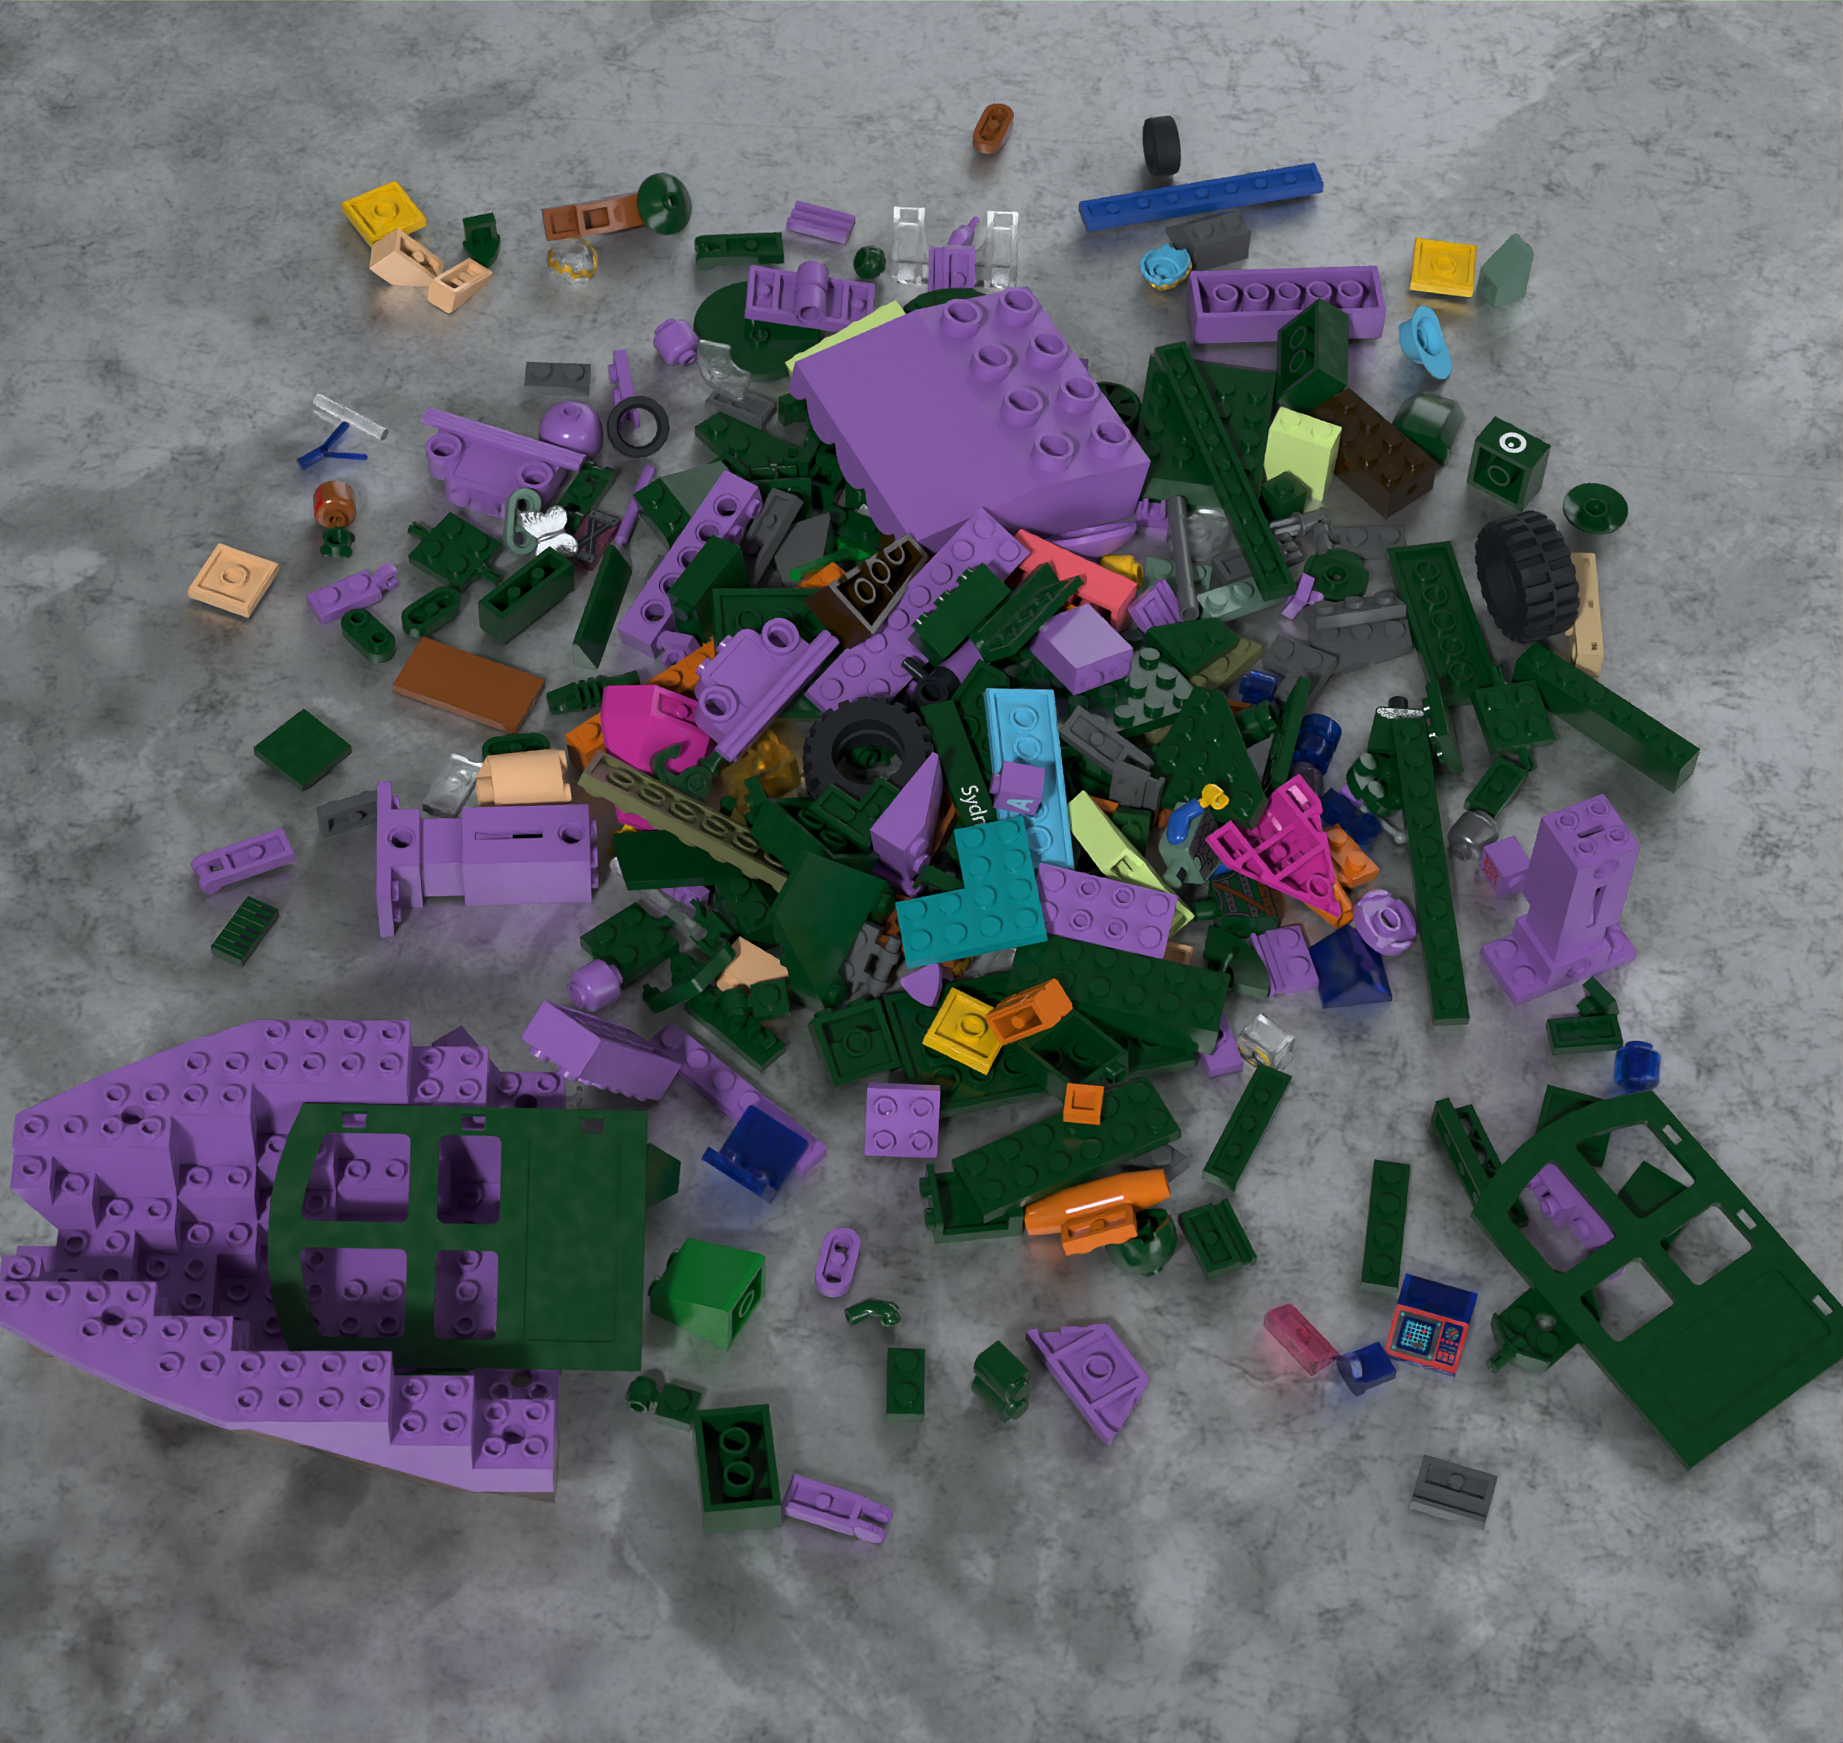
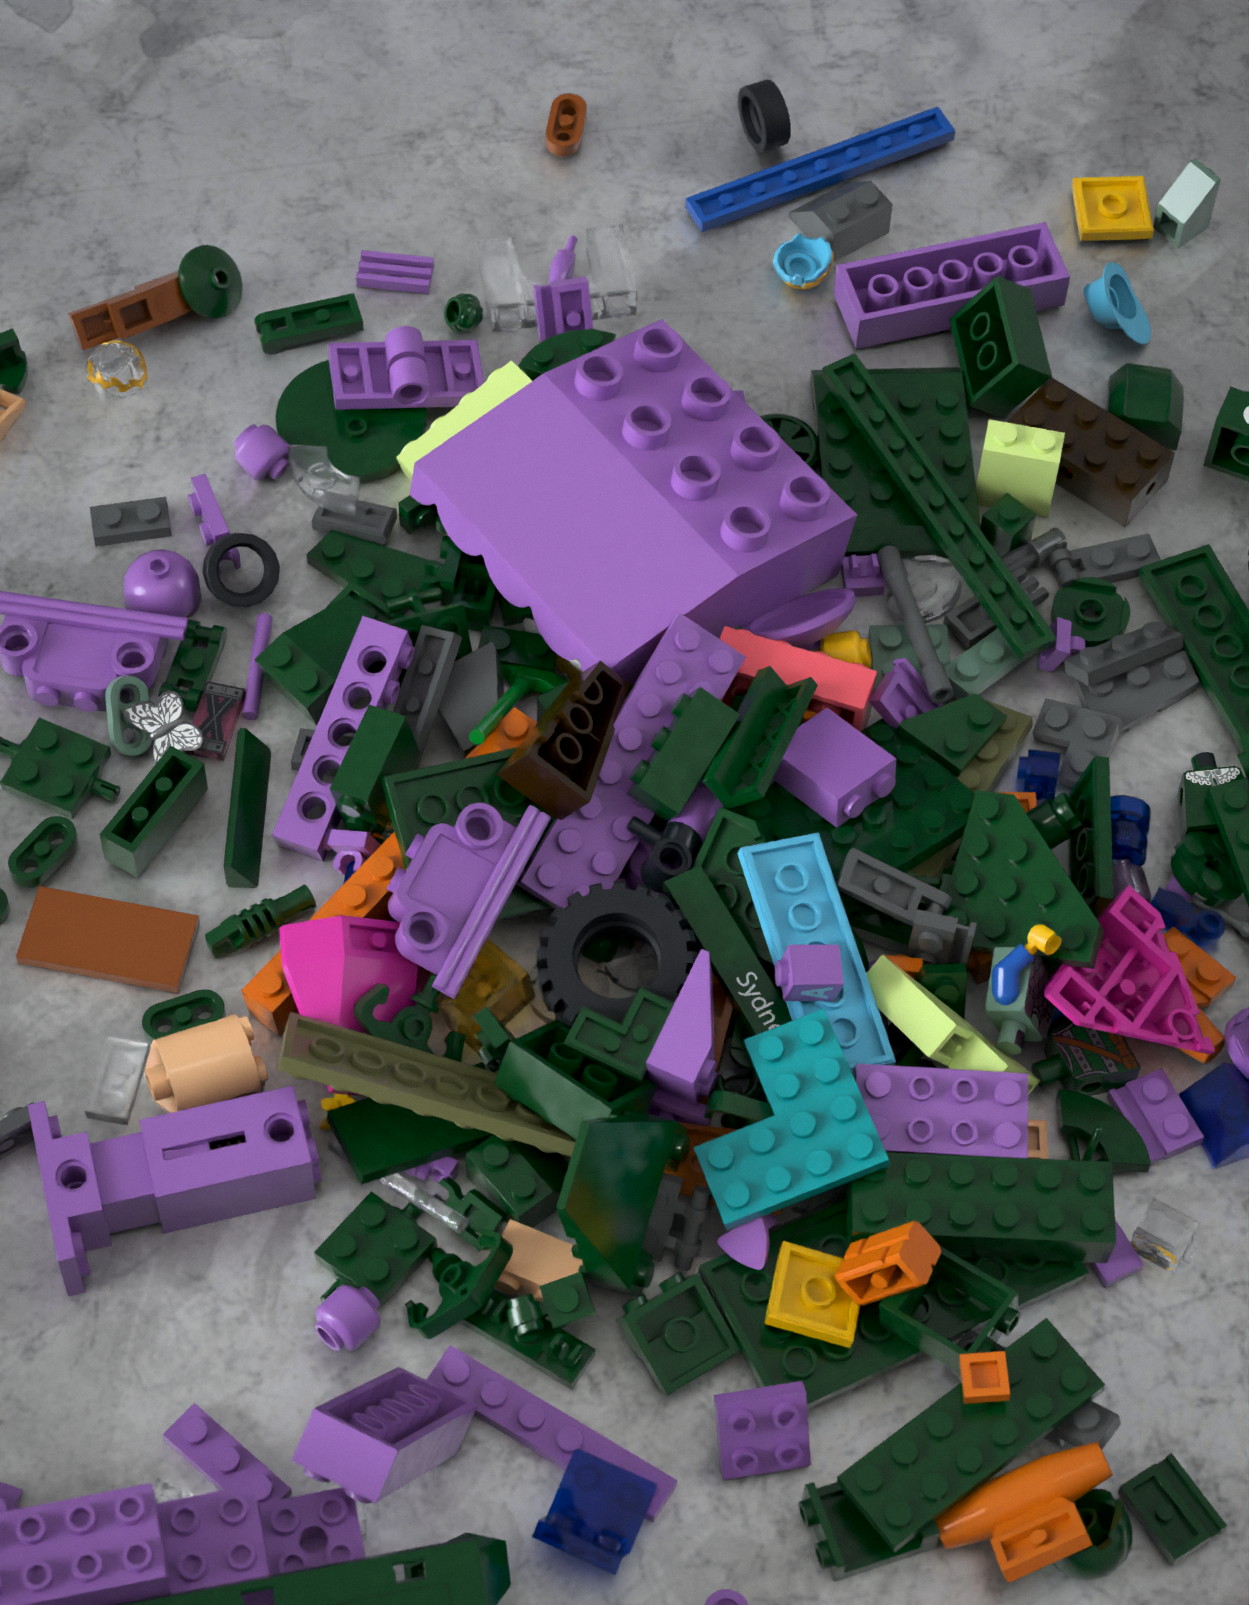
camera: 10 degrees left, 5 degrees up
dark green plate [1201,1063,1292,1192] -> none

